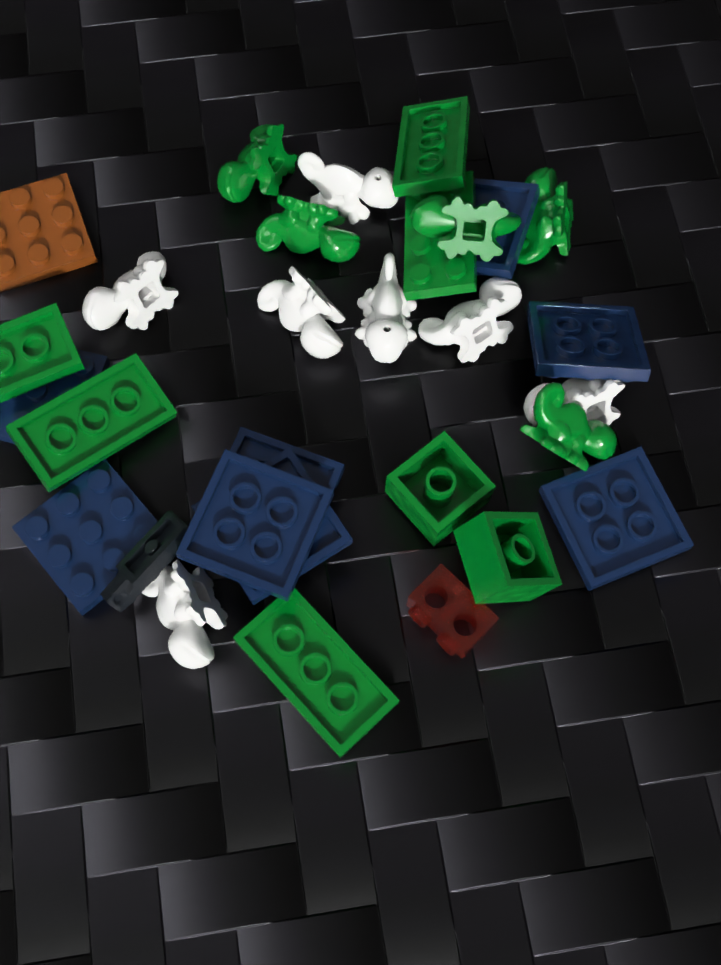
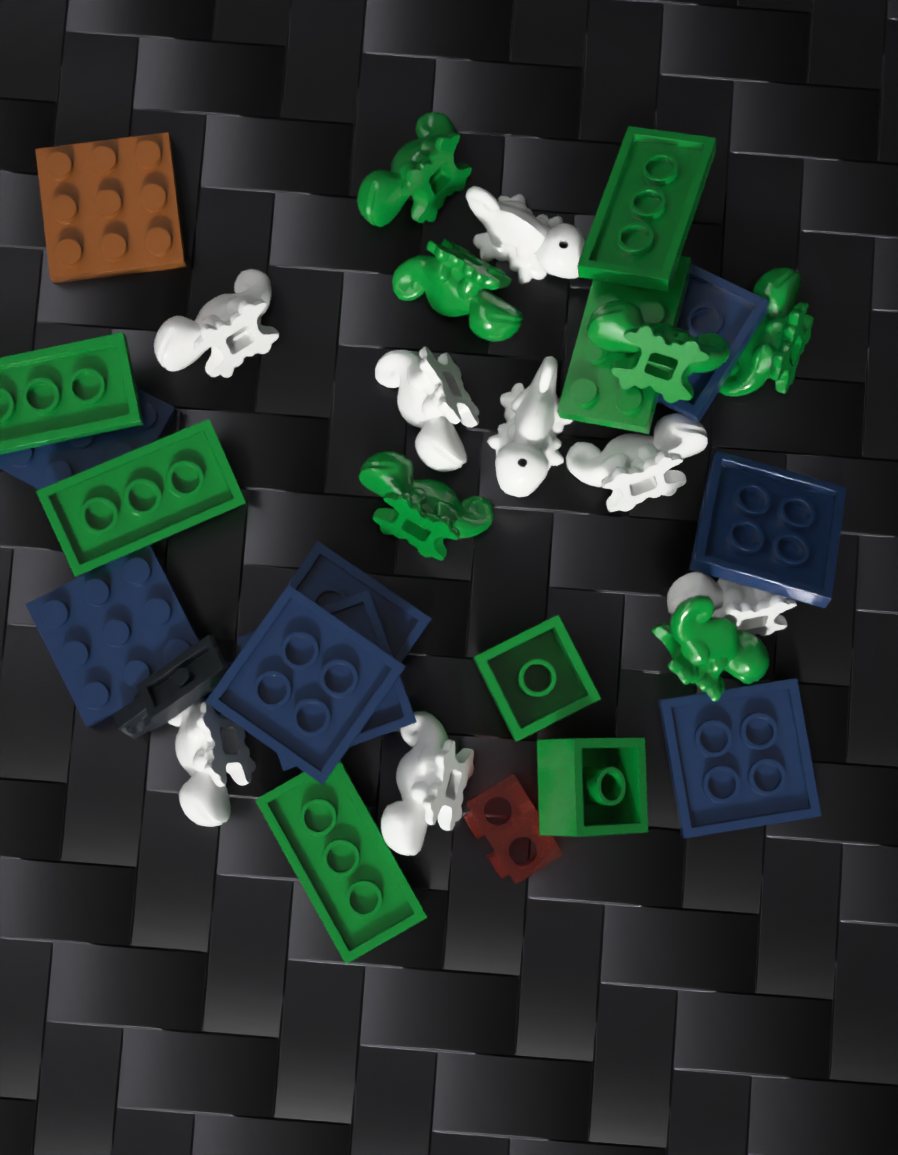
camera: 15 degrees right, 15 degrees up
none -> green animal [359,451,494,561]
none -> white animal [381,711,474,856]

